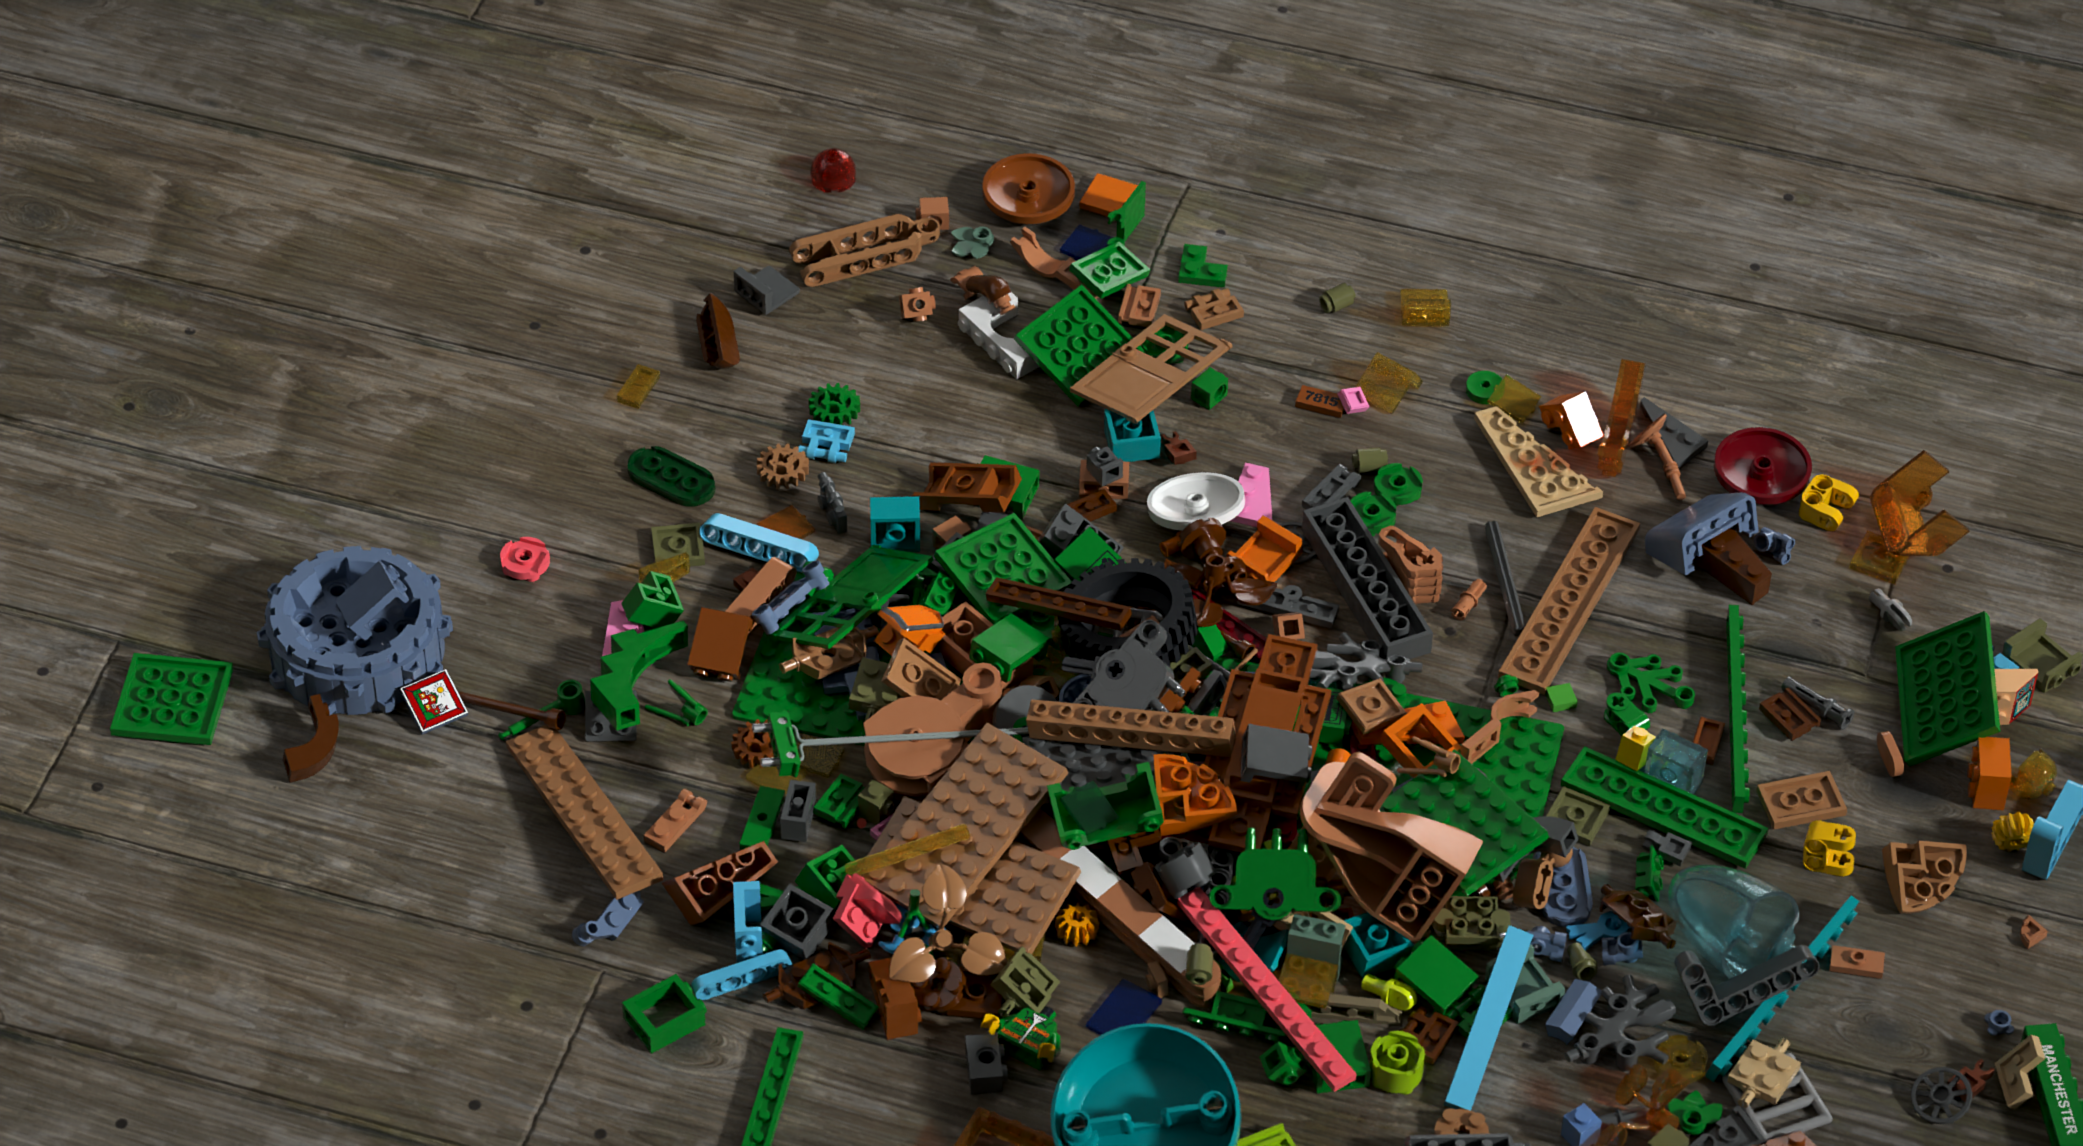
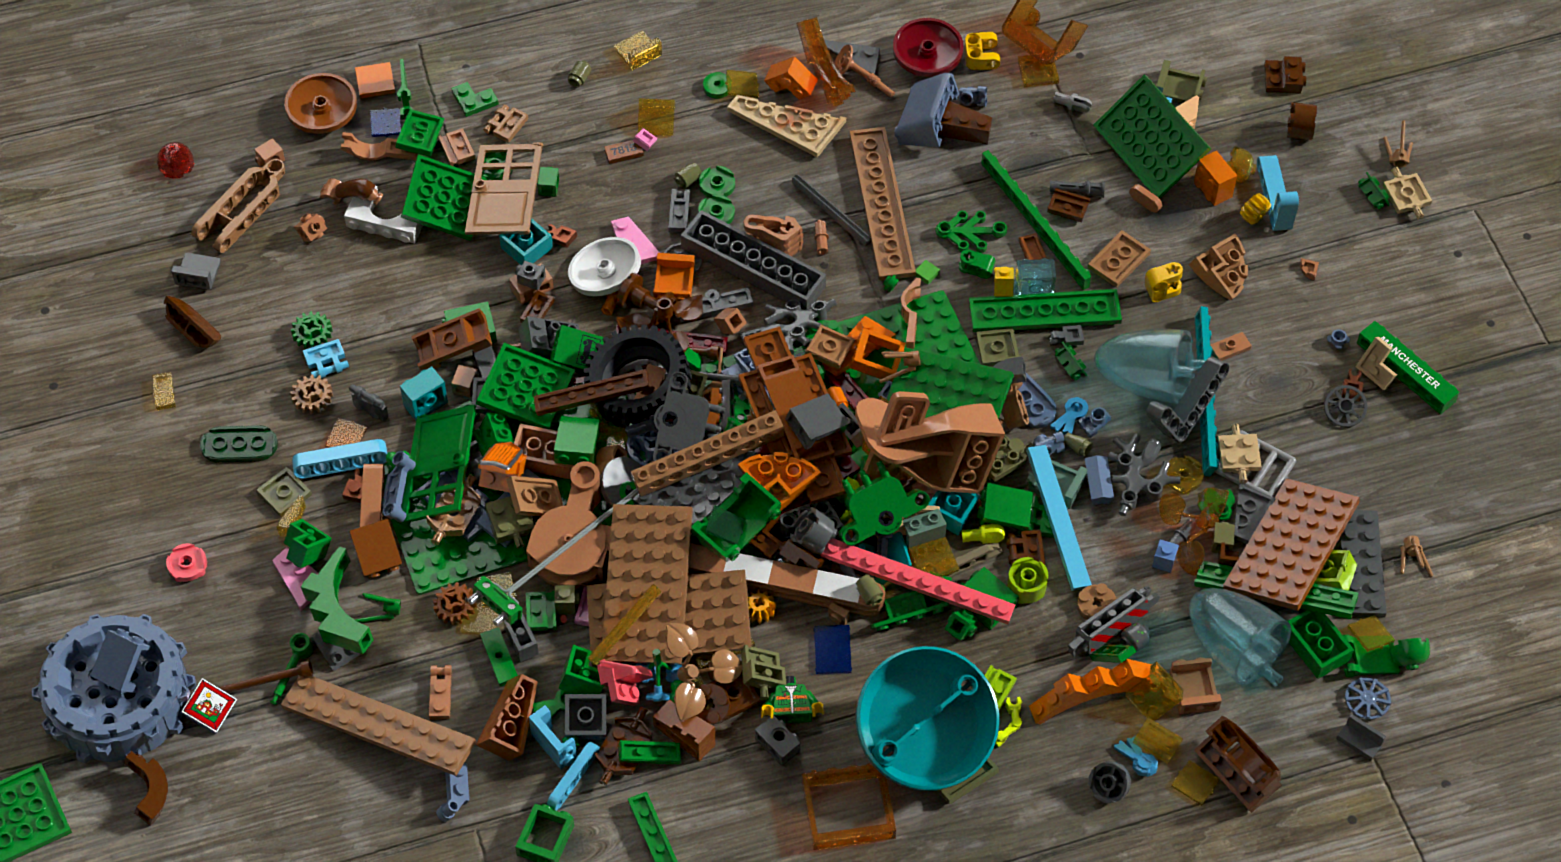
camera: 35 degrees left, 10 degrees up
sand green plate [951,227,994,259] -> none
reddish brown plate [1599,884,1677,949] -> none

